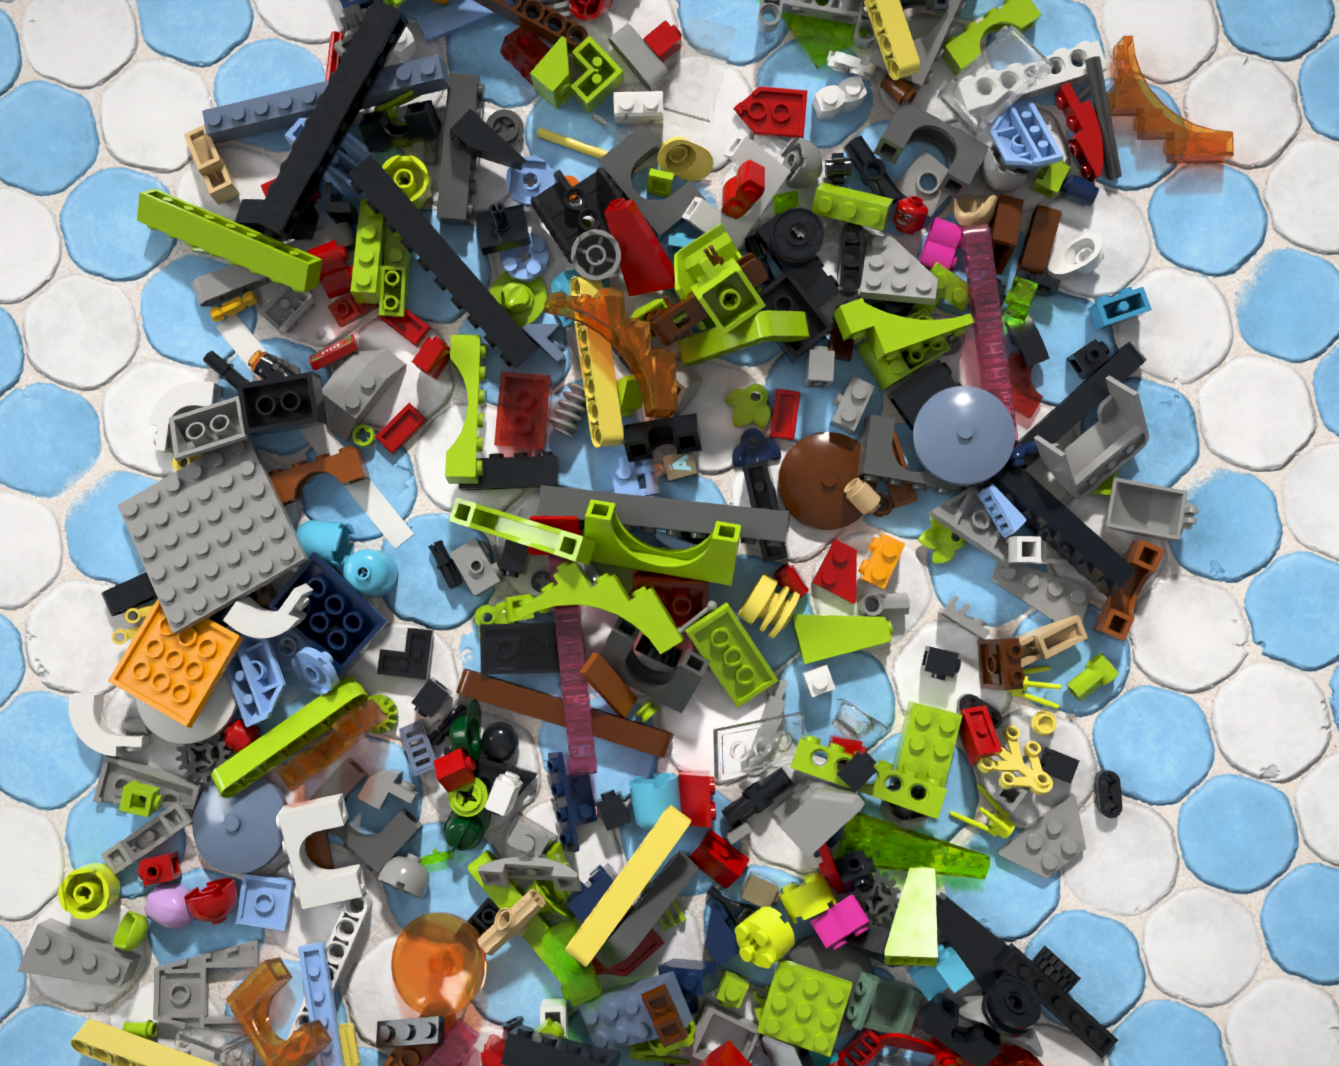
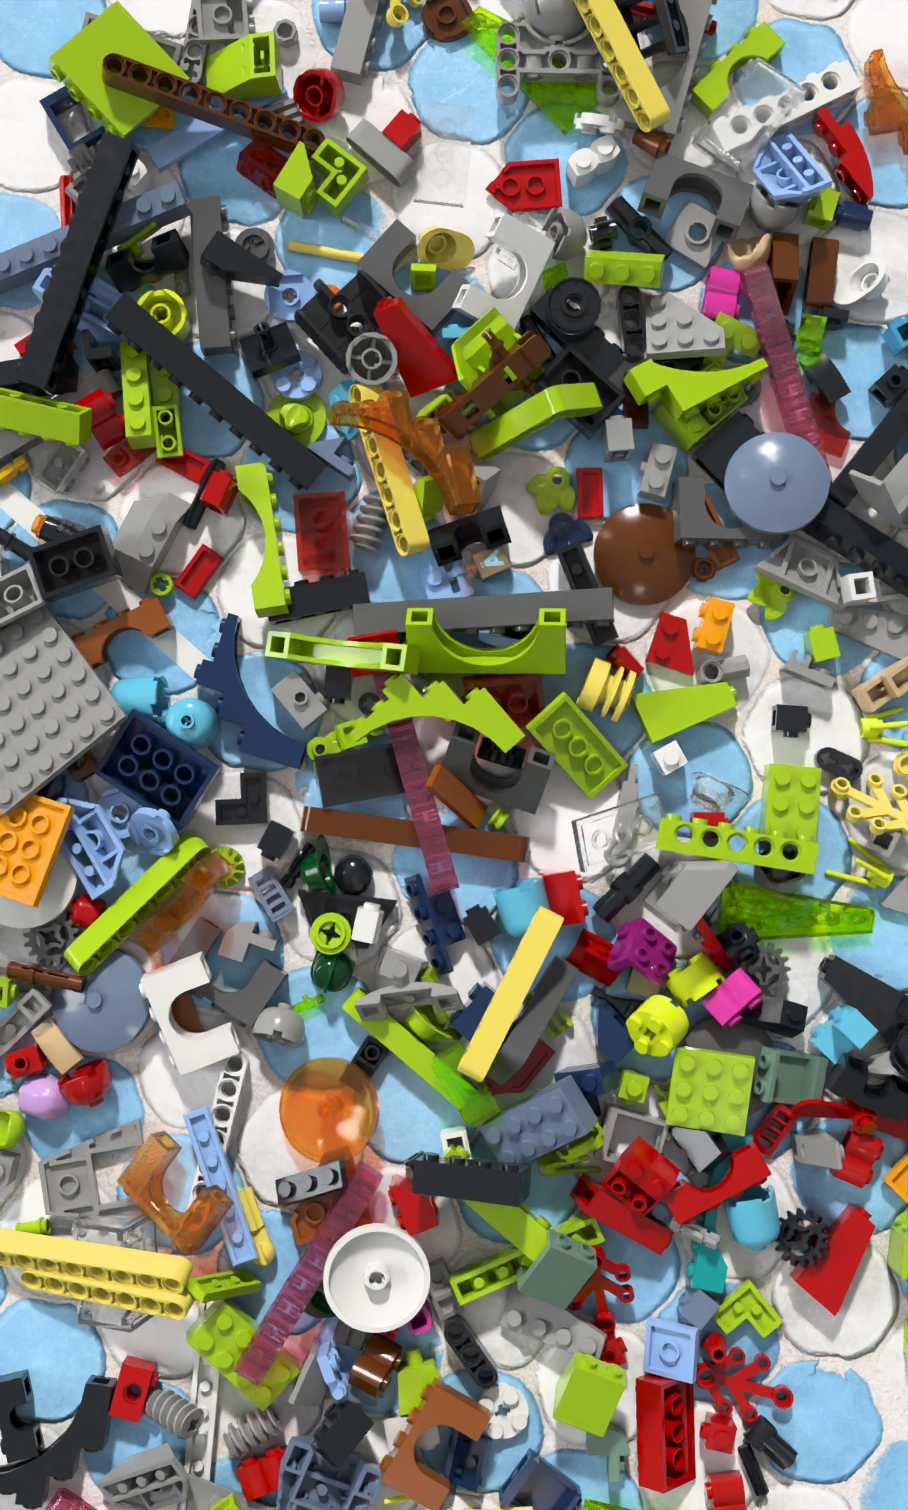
camera: 10 degrees left, 0 degrees up
white arch [223,583,313,638] -> none
light blue plate [235,872,295,931] -> none
red tile [309,334,358,371] -> none
black axle [428,540,462,589] -> none
red brick [433,748,476,793] -> none
tan piece [477,888,546,956] -> none
white brick [614,91,663,125] -> none
reddish brown slope [641,984,688,1048] -> none
light grey hinge [678,601,717,634] -> none
lime hinge [690,255,766,336] -> none
red brick [722,159,765,219] -> none
light grey tile [726,820,752,845] -> none
black brick [837,750,877,793] -> none
tan brick [844,478,881,514] -> none
slope [884,865,938,967] -> none
red head [893,195,928,235] -> none
red panel [958,705,1002,766] -> none
reddish brown plate [977,638,1025,690] -> none
light blue slope [978,484,1026,538] -> none
dark blue arm [1009,441,1039,467] -> none
dark grey axle [1085,56,1122,180] -> none
none -> reddish brown pin [6,961,87,993]
none -> tan slope [31,1016,84,1075]
none -> black axle [183,458,226,530]
none -> dark blue arch [194,613,307,770]
none -> magenta bracket [607,917,677,988]
none -> lime brick [803,624,841,665]

